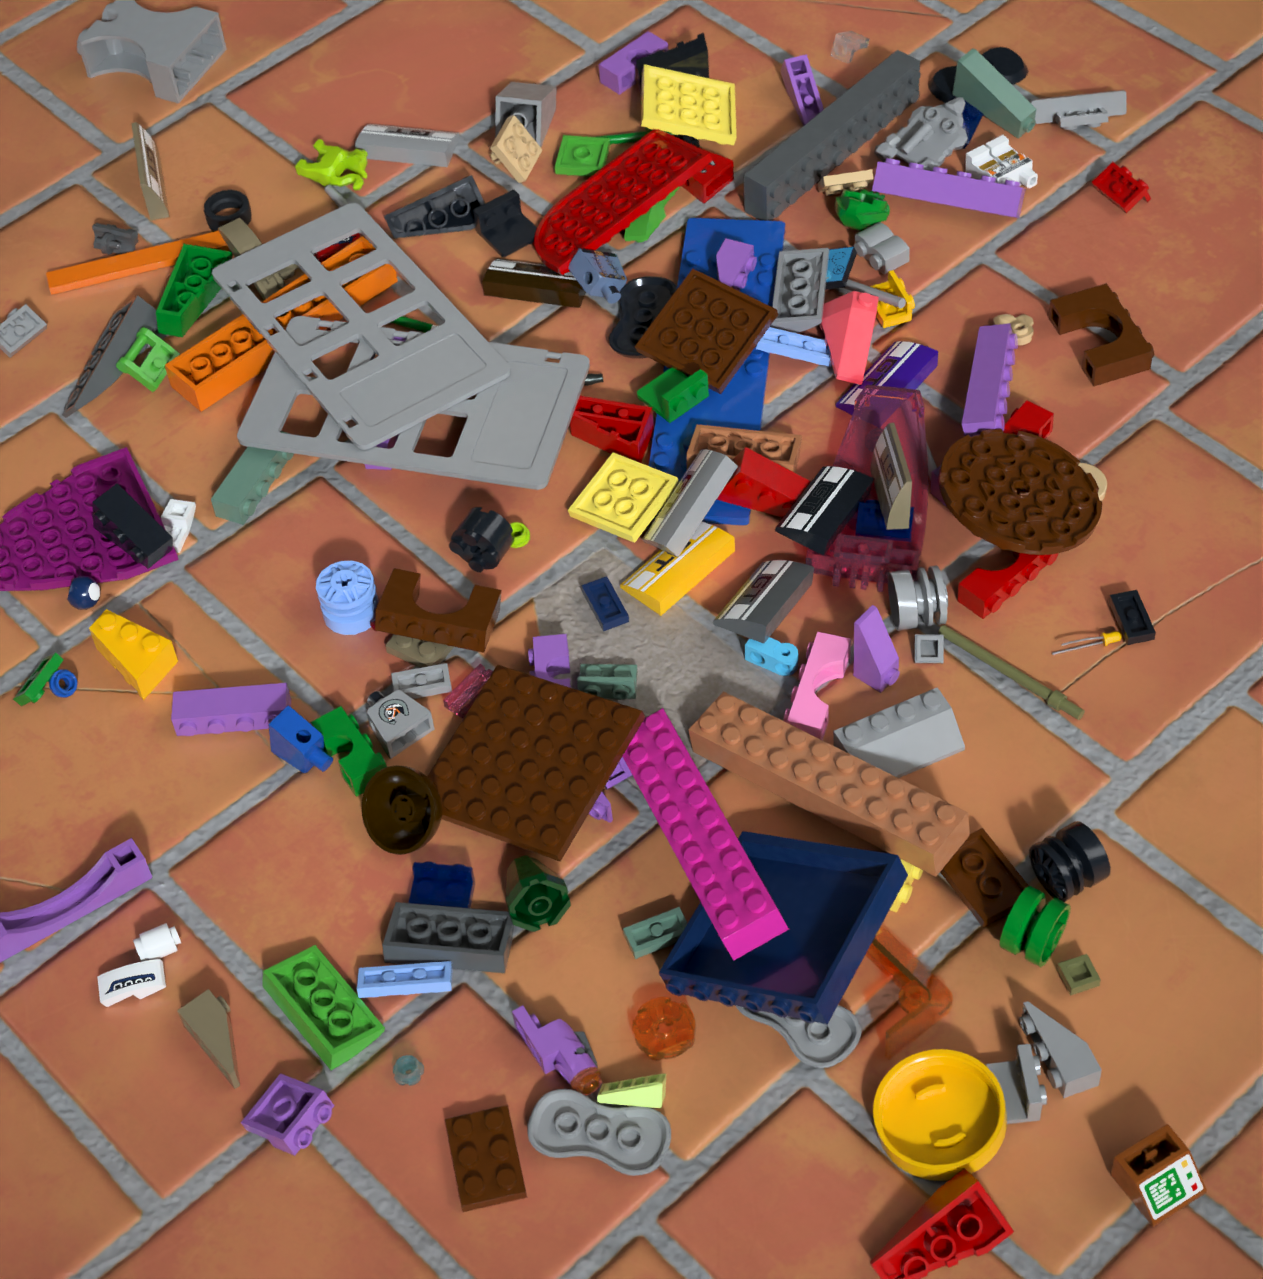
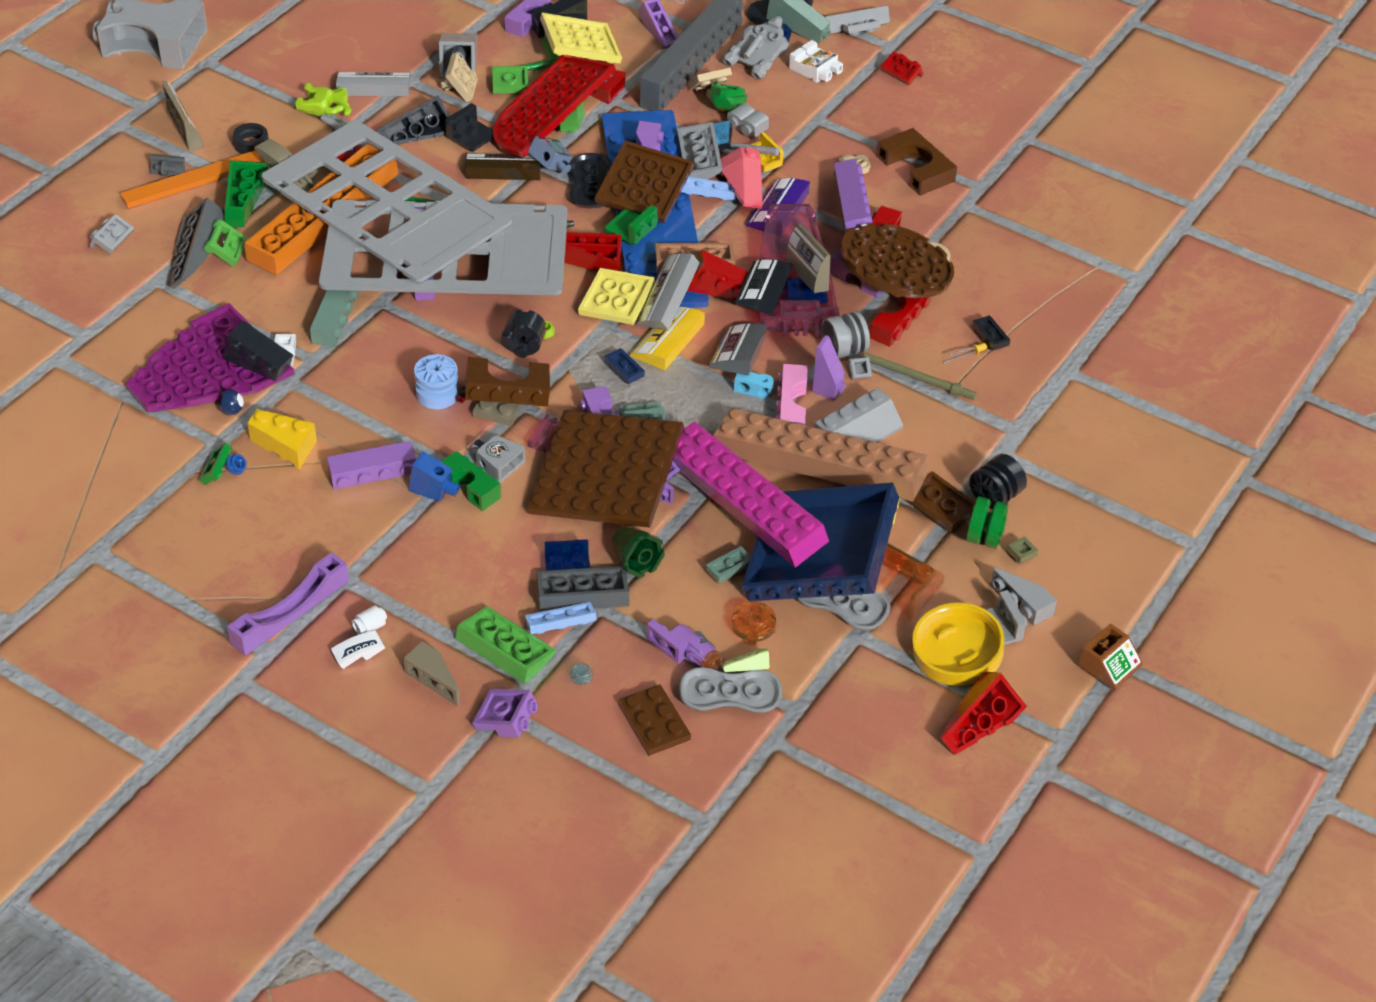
camera: 20 degrees left, 5 degrees down
dark brown piece [362,766,442,855] -> none
light grey plate [391,663,452,699] -> none
medium lavender brick [872,158,1025,218] -> none

